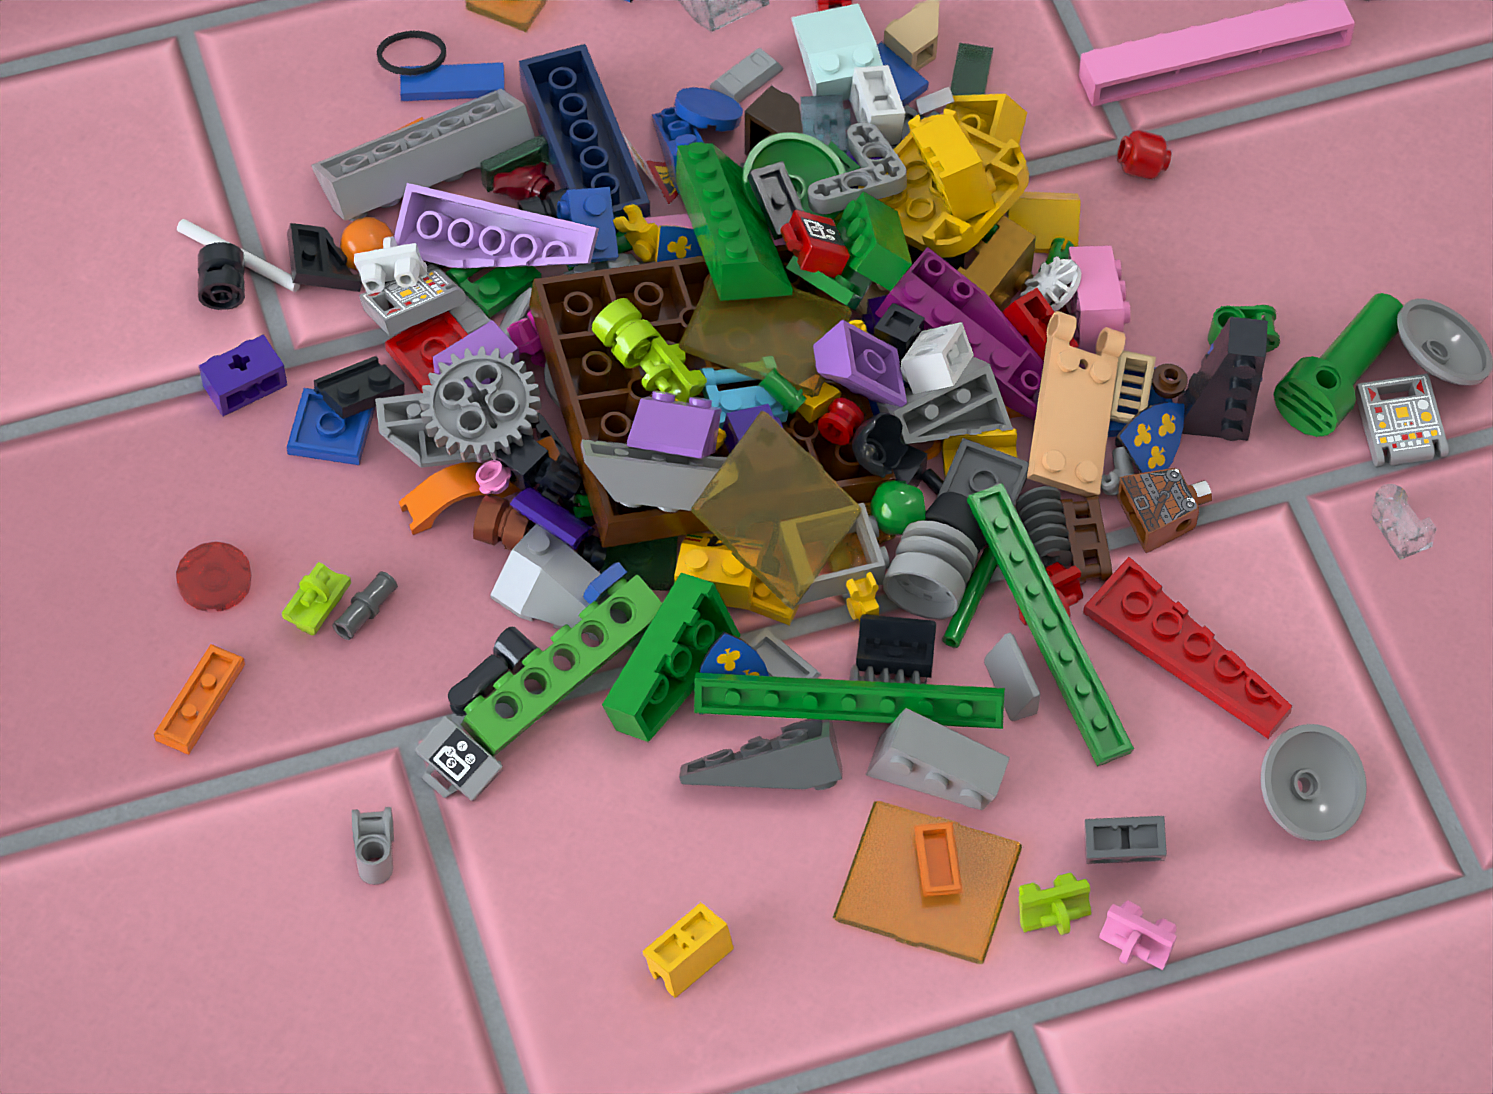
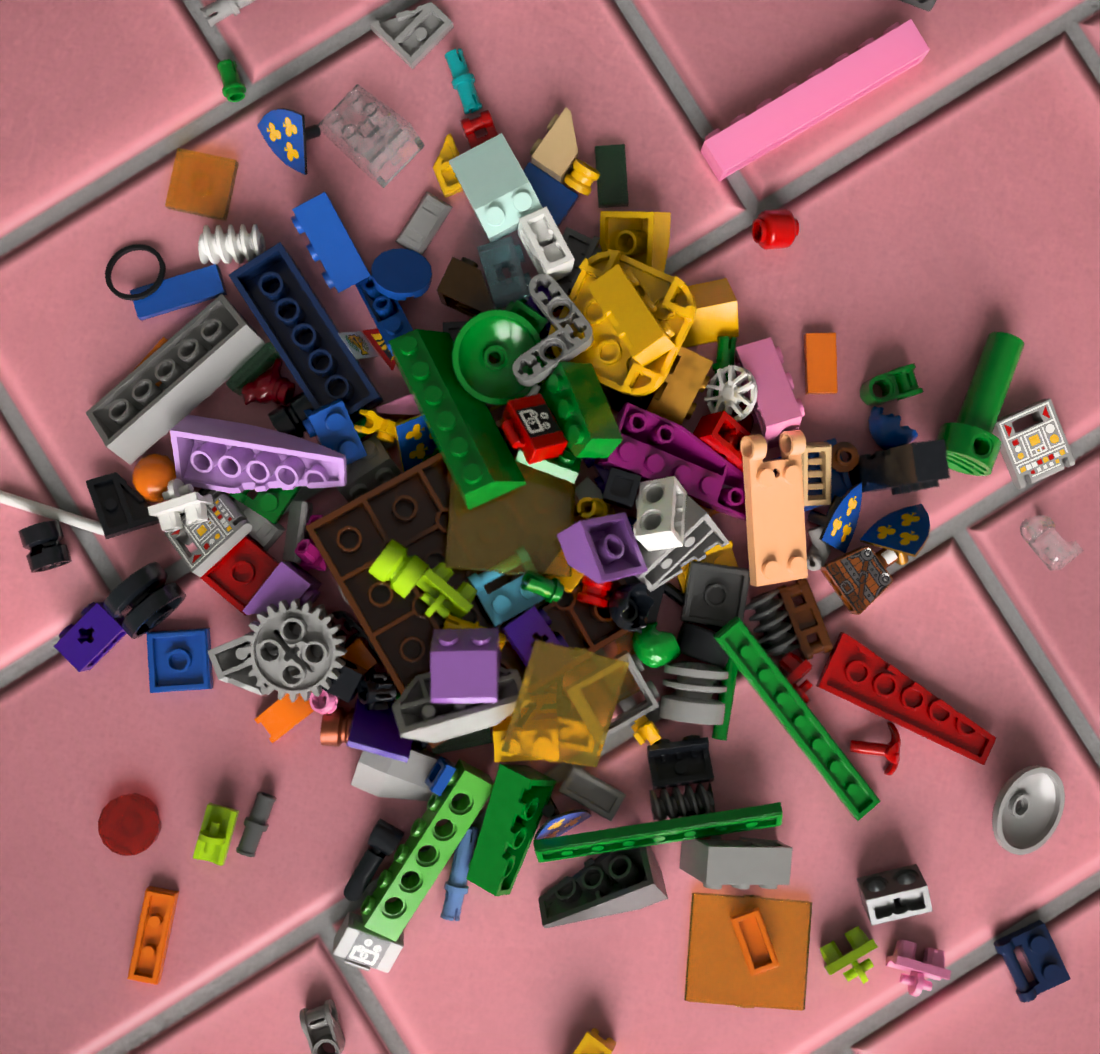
camera: 15 degrees left, 30 degrees up
black plate [314,356,405,419] -> none
plate [747,161,805,240] -> none
white sticker [916,87,954,115] -> none
light grey slope [984,633,1040,721] -> none
light grey dish [1397,299,1493,385] -> none
none -> black wheel [103,562,186,639]
none -> white piece [198,224,266,264]
none -> blue wedge [291,192,371,293]
none -> yellow tile [433,133,463,198]
none -> medium blue pin [440,826,479,921]
none -> yellow wheel [563,158,601,196]
none -> orange tile [804,333,838,395]
none -> red plant [850,722,901,775]
none -> blue shield [860,504,931,565]
none -> dark blue plate [994,920,1071,1002]

